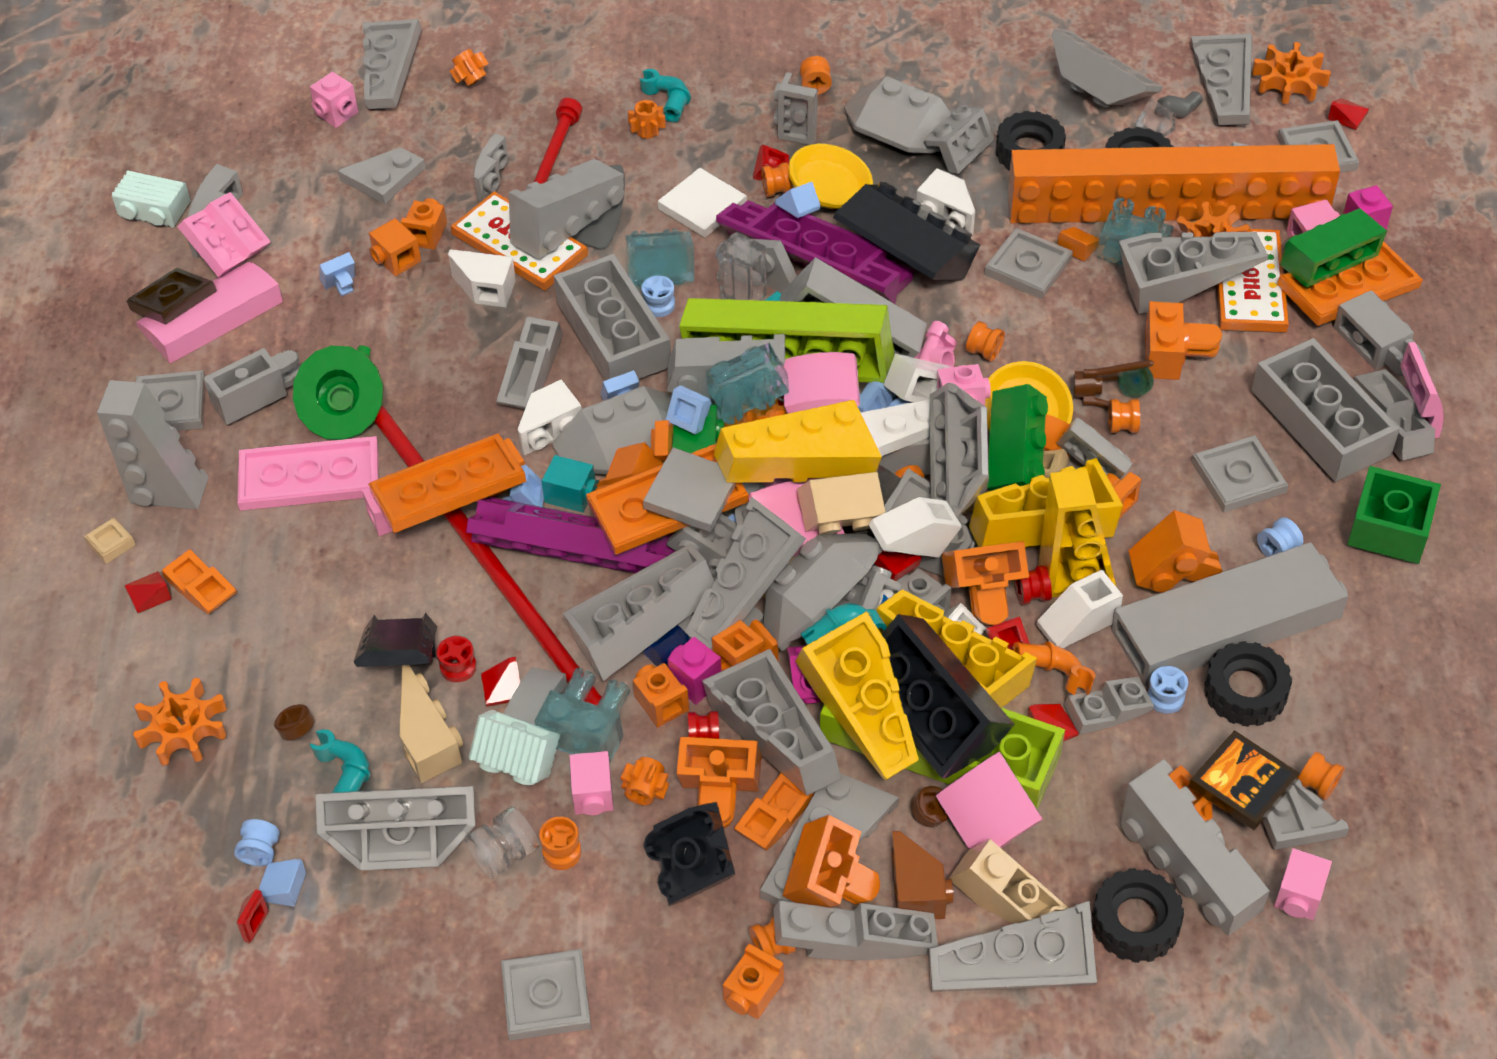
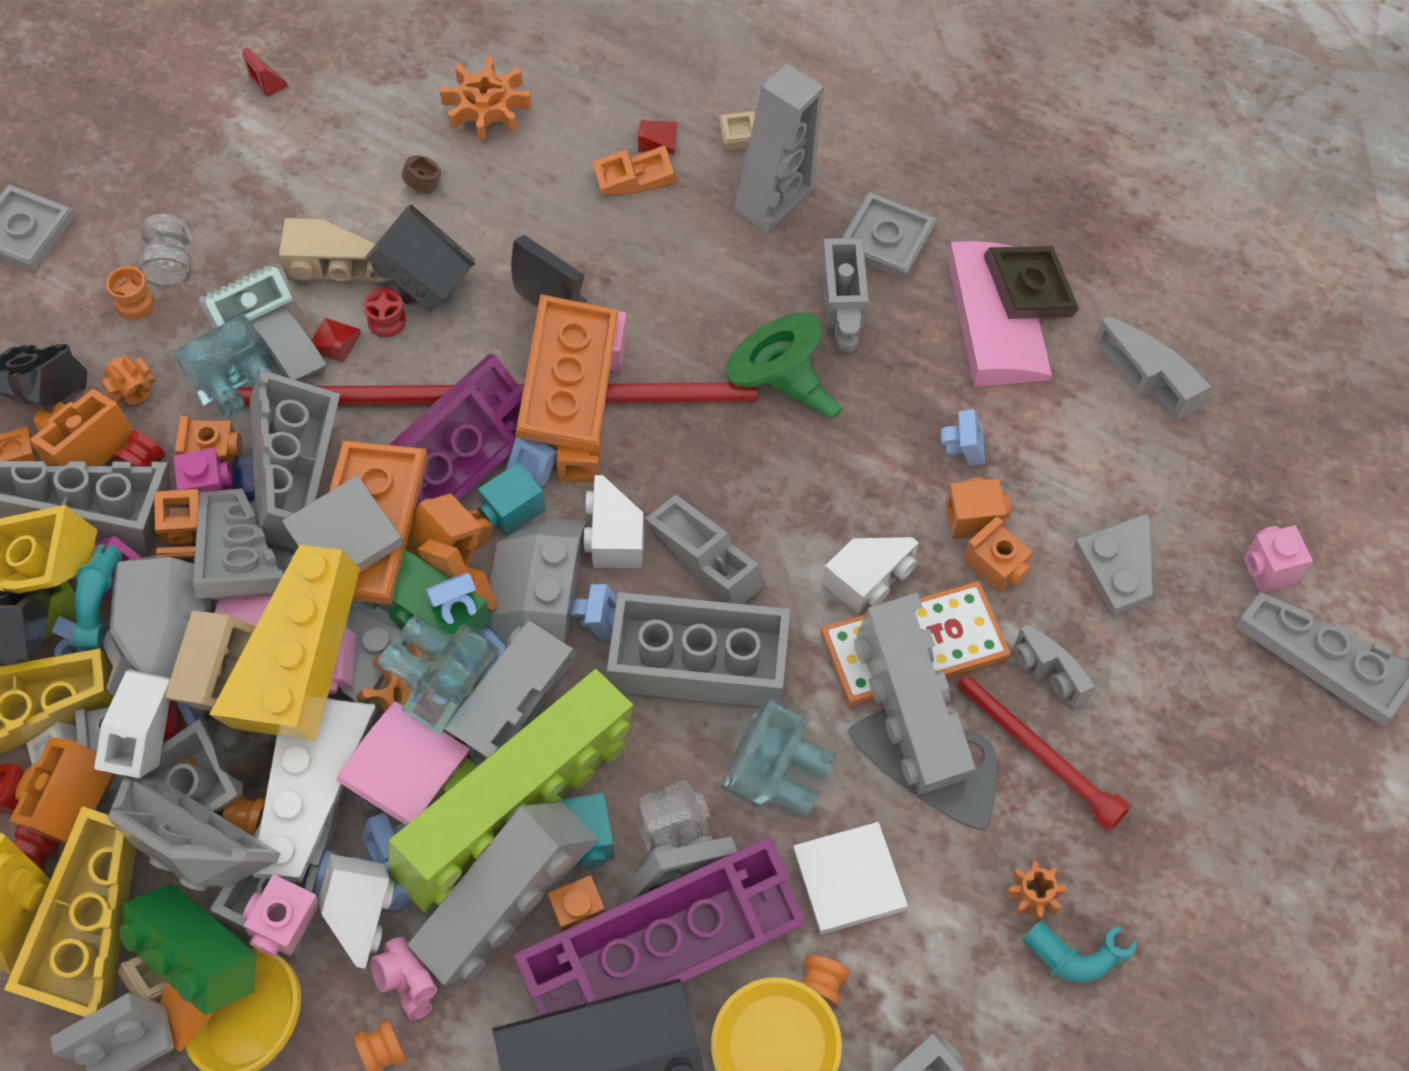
camera: 120 degrees right, 10 degrees up
light aqua brick [112,171,191,228] -> none
bright pink slope [177,192,271,278] -> none
light blue wheel [234,819,280,866] -> none
bright pink tile [237,436,379,511] -> none
light blue slope [258,859,306,907] -> none
teal piece [309,729,371,793] -> none
light grey wedge [316,786,476,871] -> none
orange gear [450,48,489,86] -> none
bright pink brick [569,751,614,815] -> none
light blue wheel [641,276,675,317] -> none
red slope [753,144,789,180] -> none
light blue slope [775,182,820,218] -> none
orange tile [1107,472,1141,519] -> none
none -> black slope [511,235,587,307]

